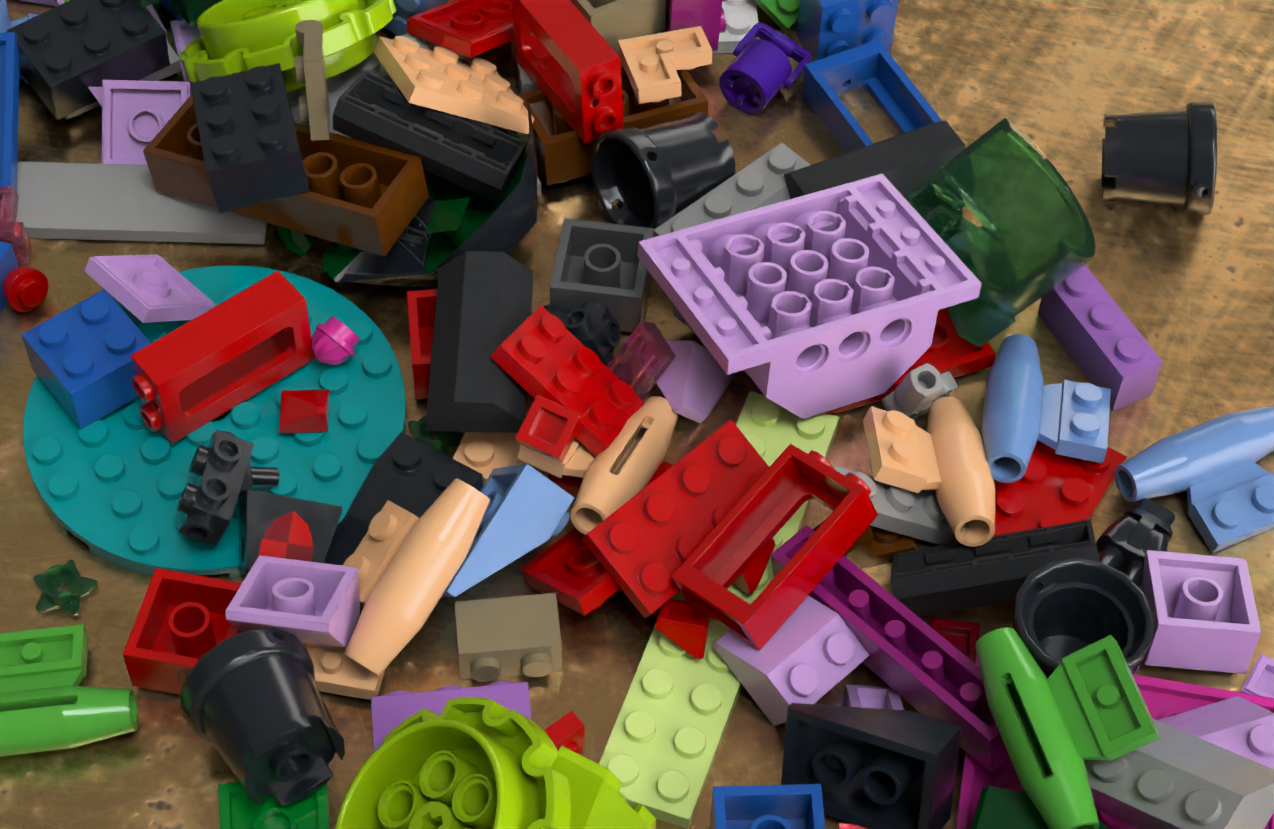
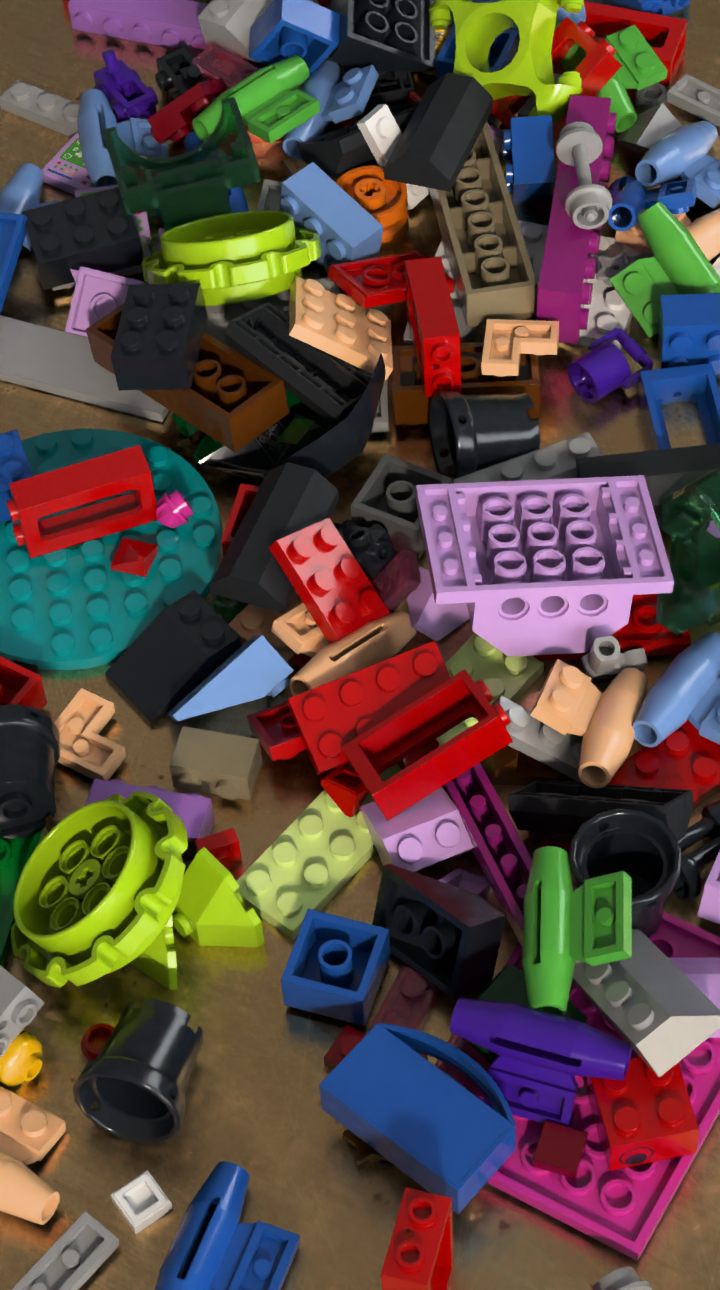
camera: 25 degrees right, 0 degrees up
lavender tile [84,254,216,323] -> none
black brick [176,430,280,547] -> none
lavender slope [225,555,360,647] -> none
black torso [239,490,343,574] -> none
dark tan plate [295,20,330,141] -> none
light nougat plate [343,478,490,675] -> none
red plate [515,395,583,463] -> none

